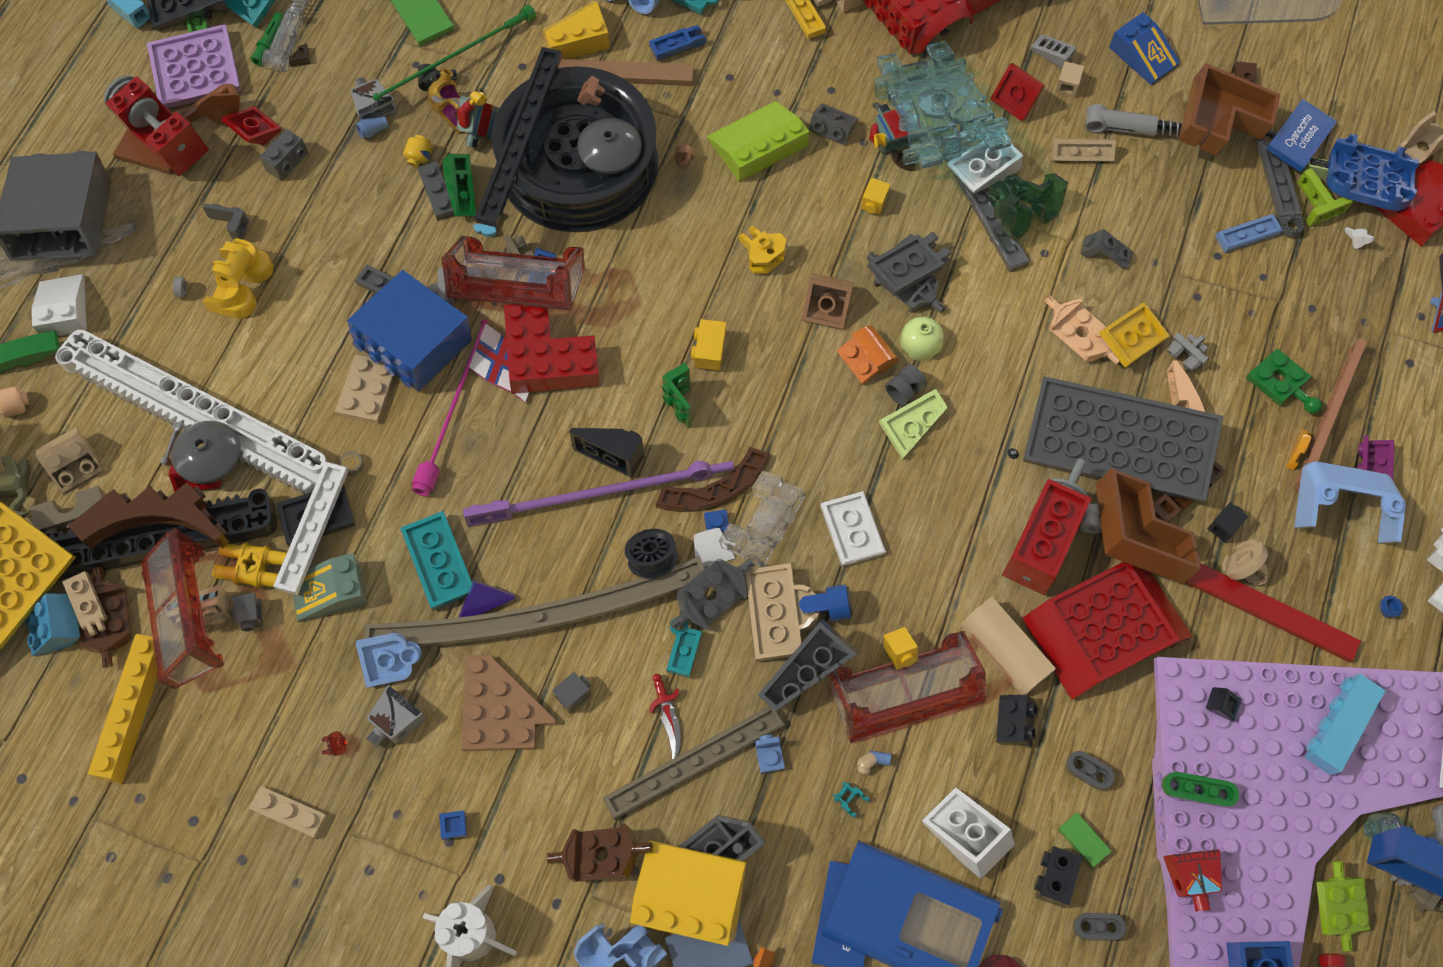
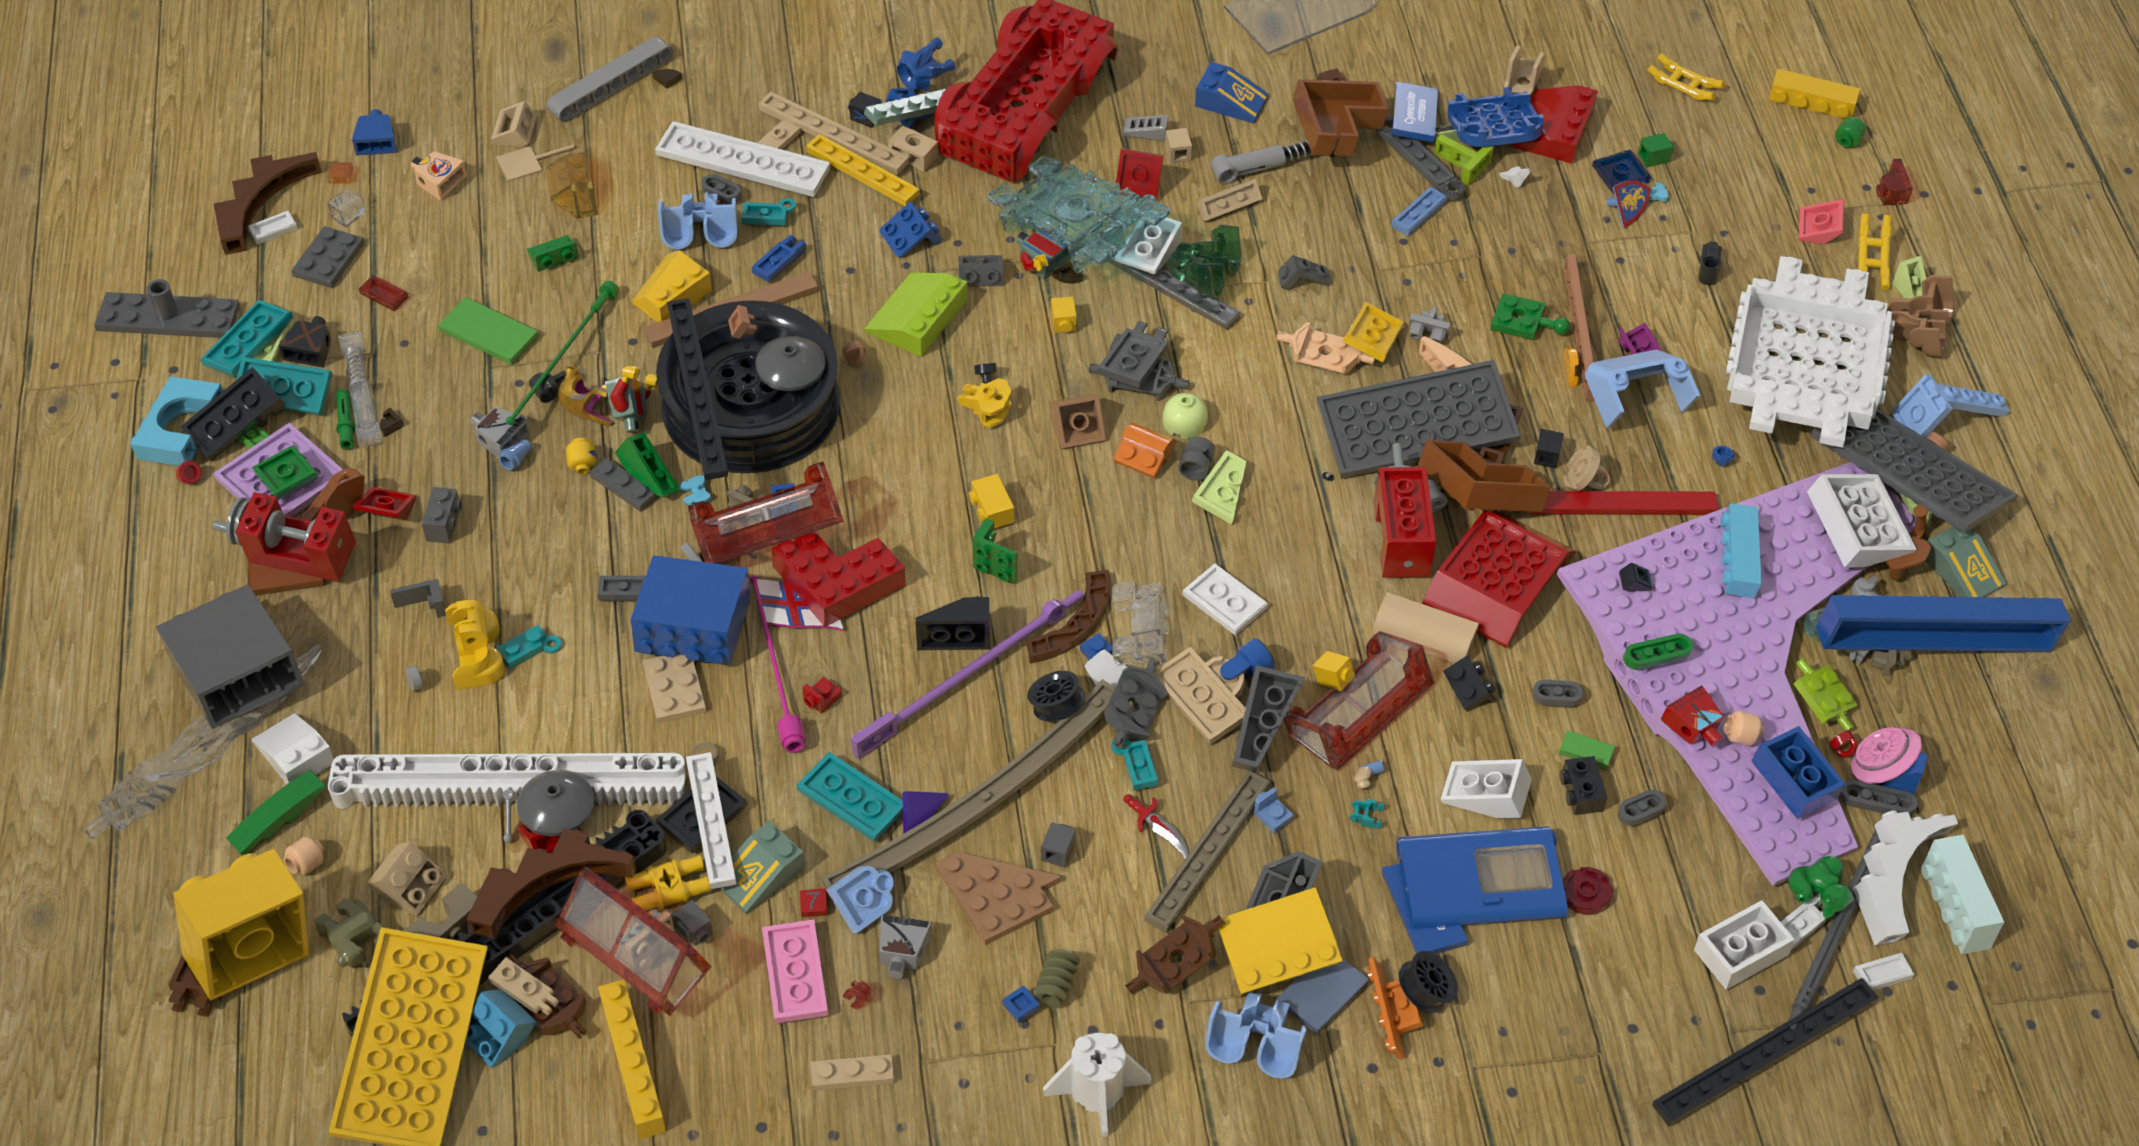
camera: 30 degrees left, 15 degrees down
none -> red tile [176,461,202,484]
none -> green plate [252,445,319,500]
none -> teal hinge [496,625,562,669]
none -> bright pink plate [762,919,828,1024]
none -> red tile [800,888,827,917]
none -> red bracket [802,677,842,714]
none -> blue bracket [880,201,943,258]
none -> black tile [974,363,997,383]
none -> olive piece [1033,949,1080,1008]
none -> light nougat head [1724,711,1764,746]

